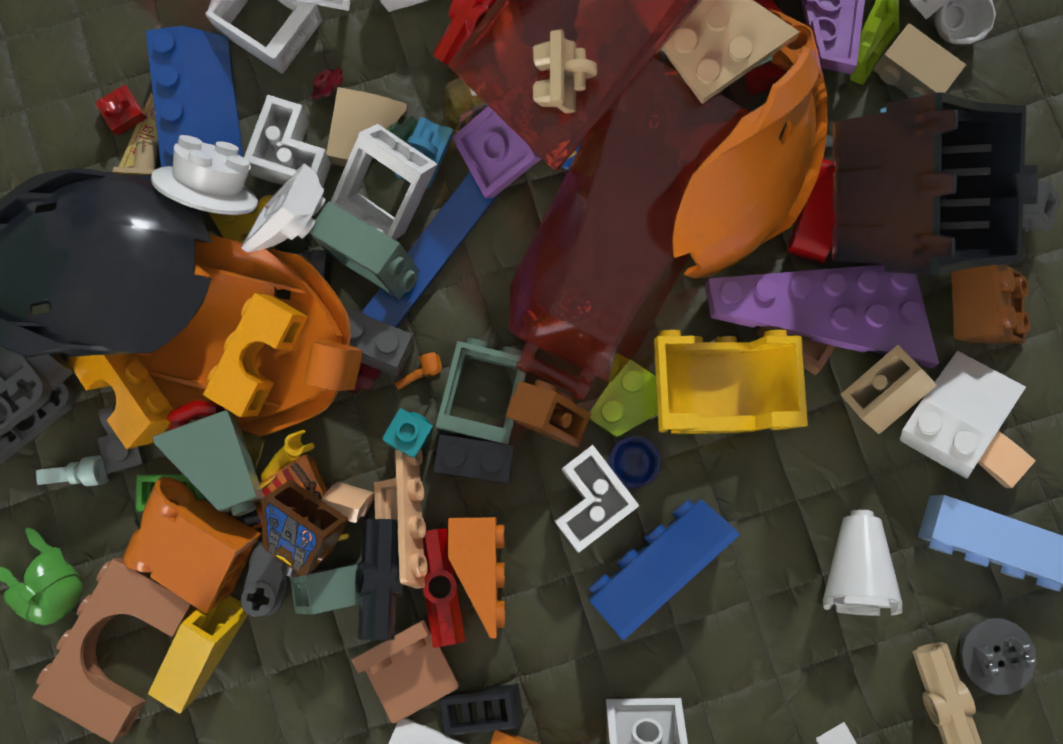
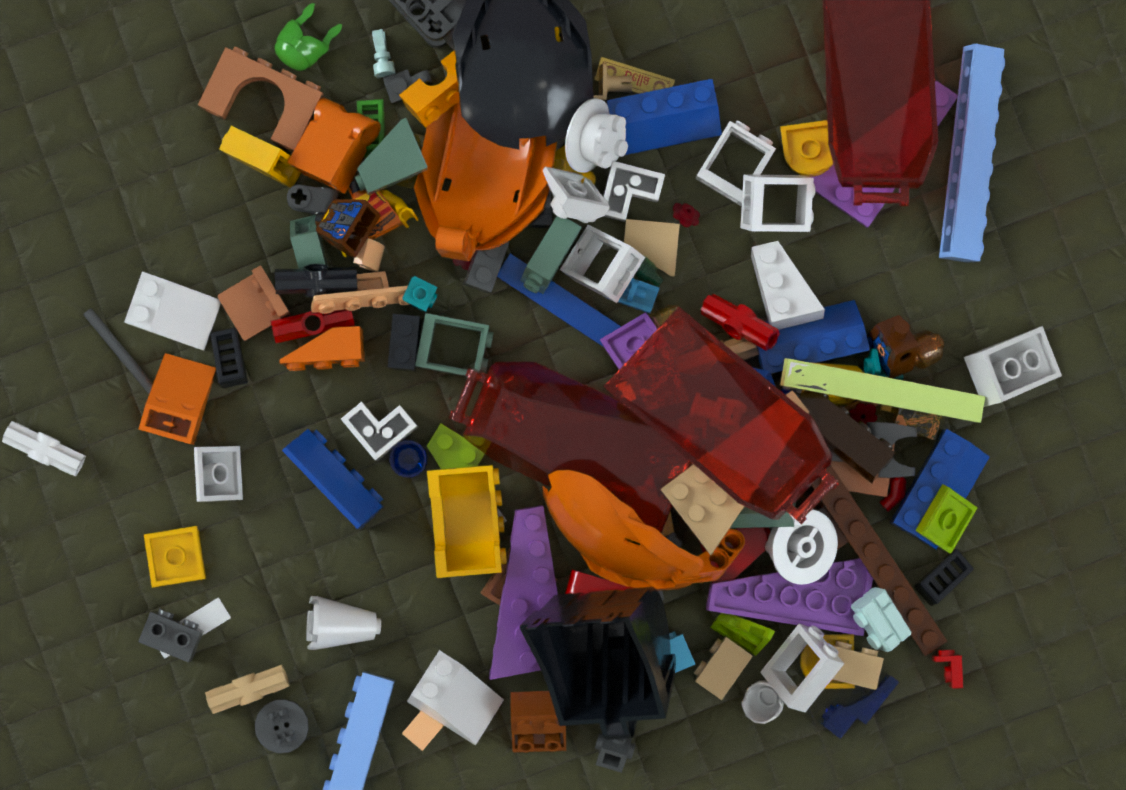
camera: 90 degrees right, 5 degrees up
red tile [95,85,147,136] -> none
red arm [166,400,225,431] -> none
light orange arch [203,293,308,417] -> none
orange hand [395,352,442,390] -> none
dark orange brick [506,380,591,448] -> none
tan hips [533,29,597,114] -> none
tan brick [840,345,937,434] -> none

